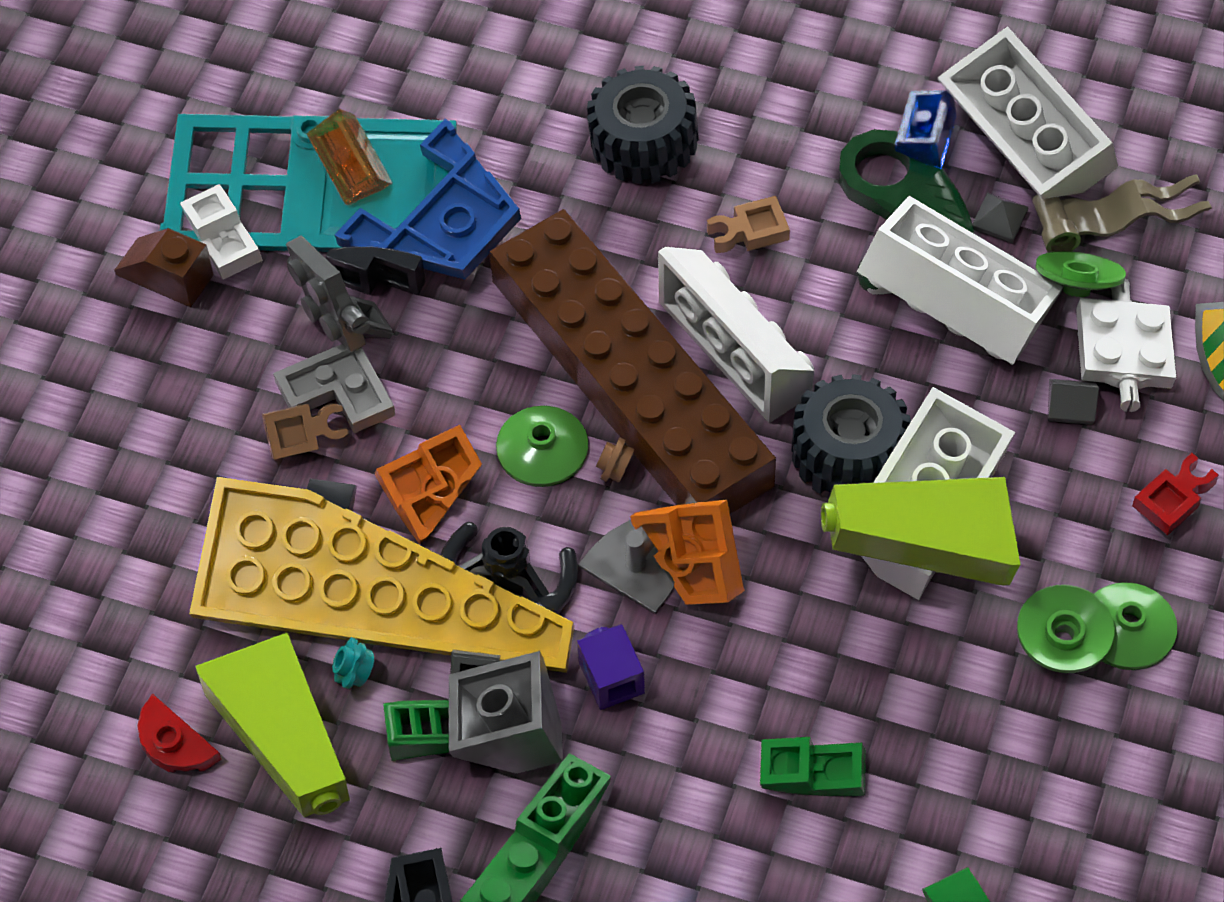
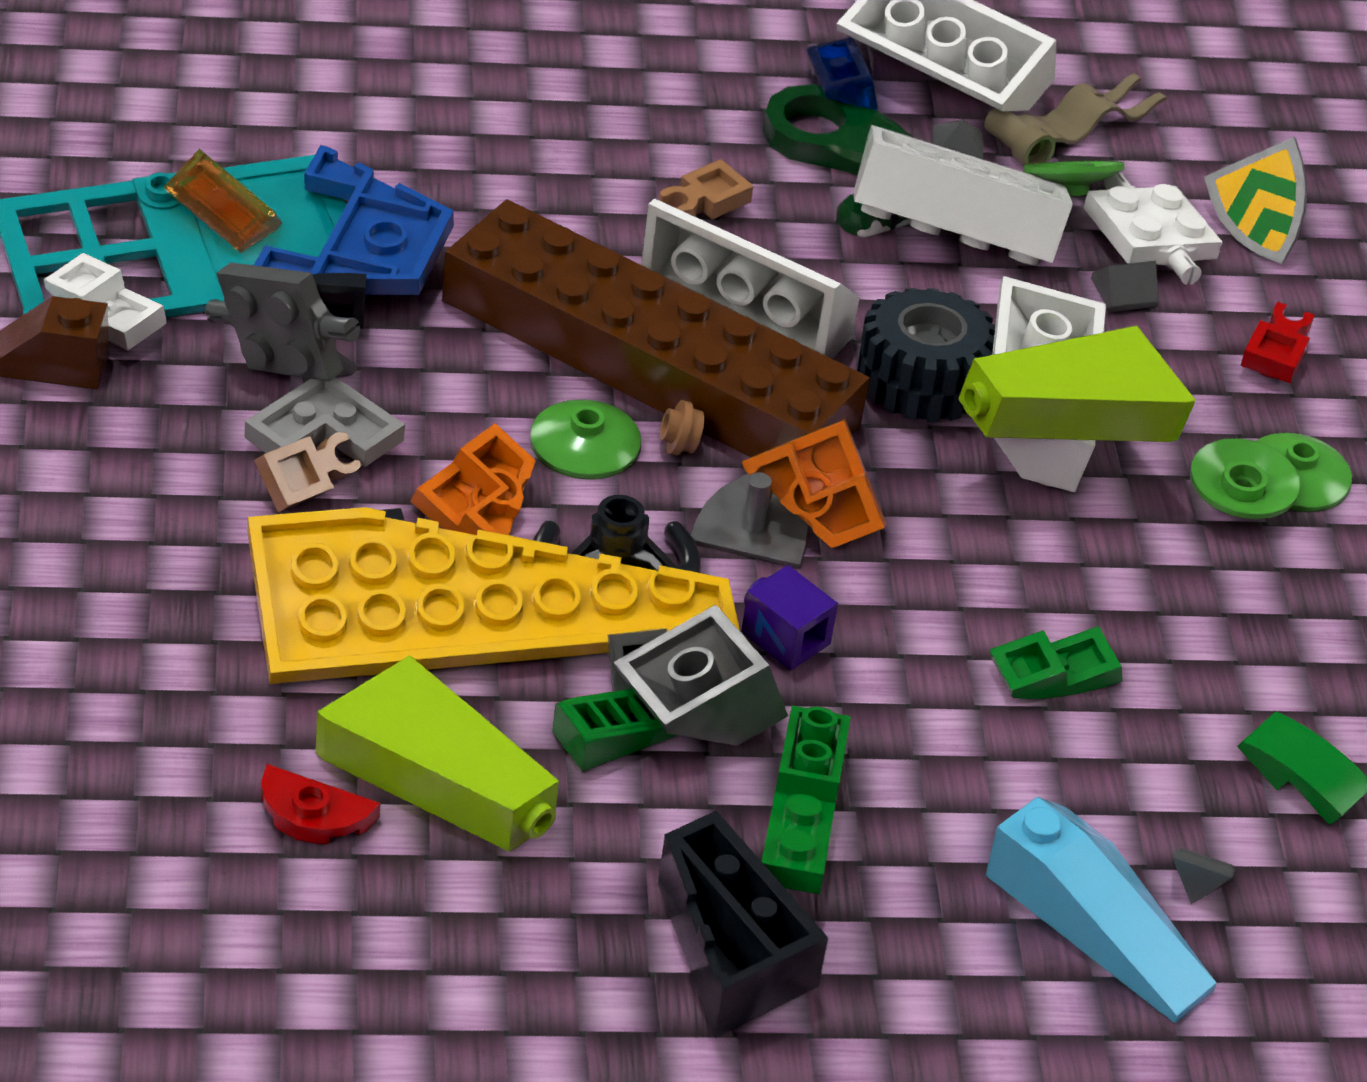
camera: 30 degrees left, 15 degrees down
teal plate [332,637,374,689] -> none
black wheel [587,66,699,184] -> none

